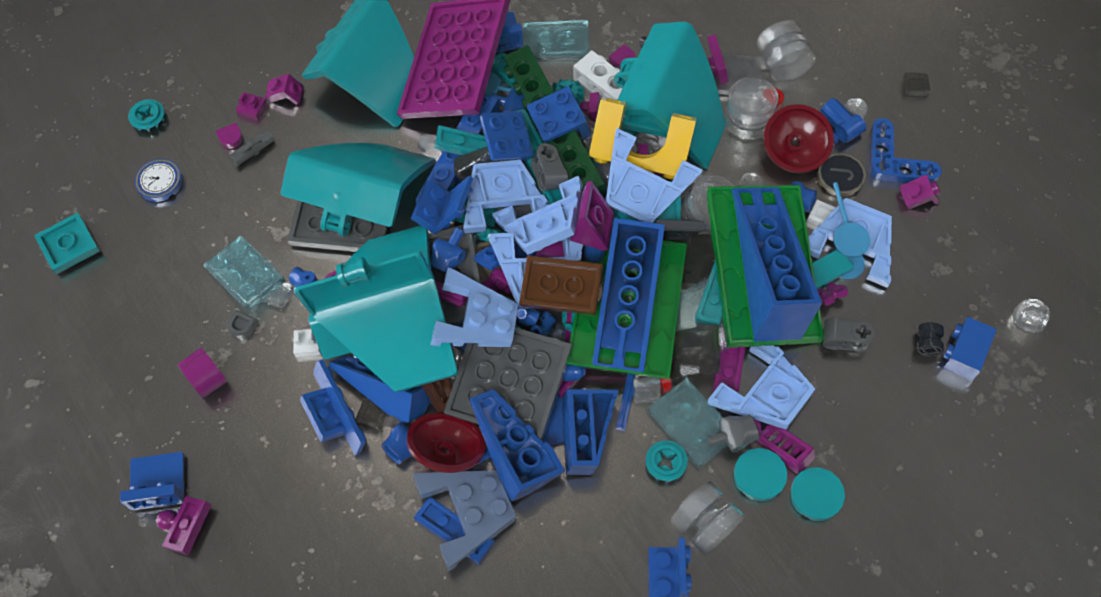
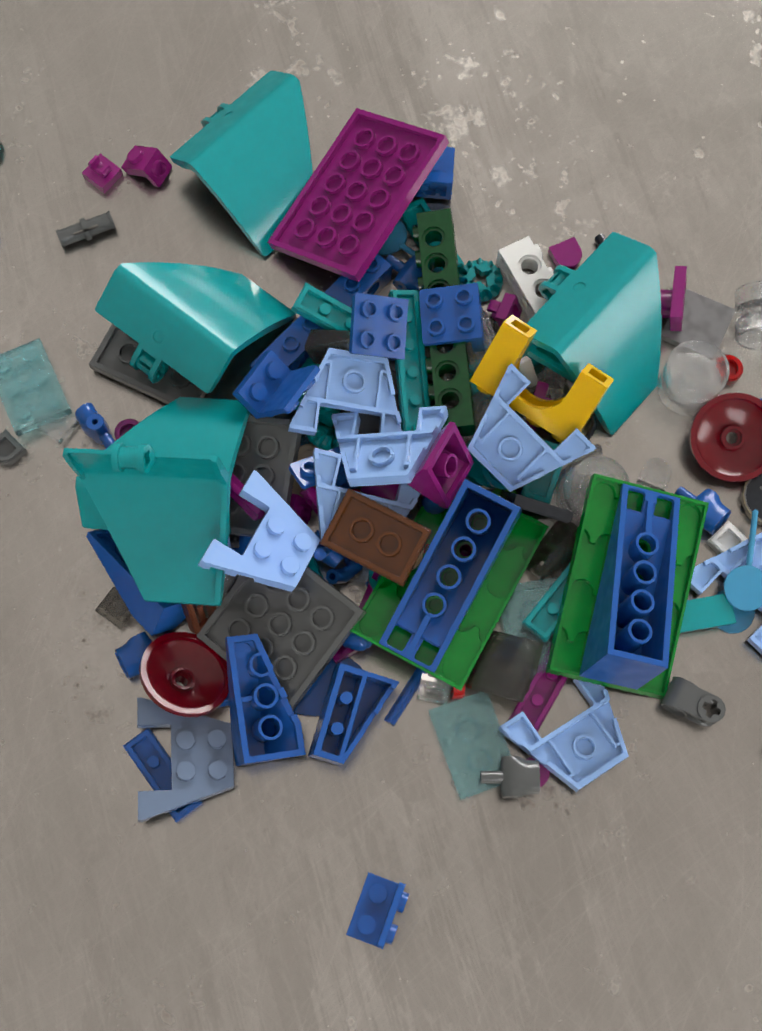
camera: 15 degrees right, 10 degrees up
magenta tile [215,122,243,149] -> none
white tile [293,329,321,357] -> none
blue bracket [300,359,366,455] -> none
clear tile [418,134,443,156] -> none
blue piece [430,228,466,273] -> none
clear light blue tile [523,20,590,62] -> none
dark grey piece [531,143,568,191] -> none
teal gear [645,440,688,483] -> none
clear wheel [671,481,745,556] -> none
teal tile [733,448,787,502] -> none
magenta slope [757,424,815,475] -> none
teal tile [790,467,845,521] -> none
magenta piece [817,282,849,305] -> none

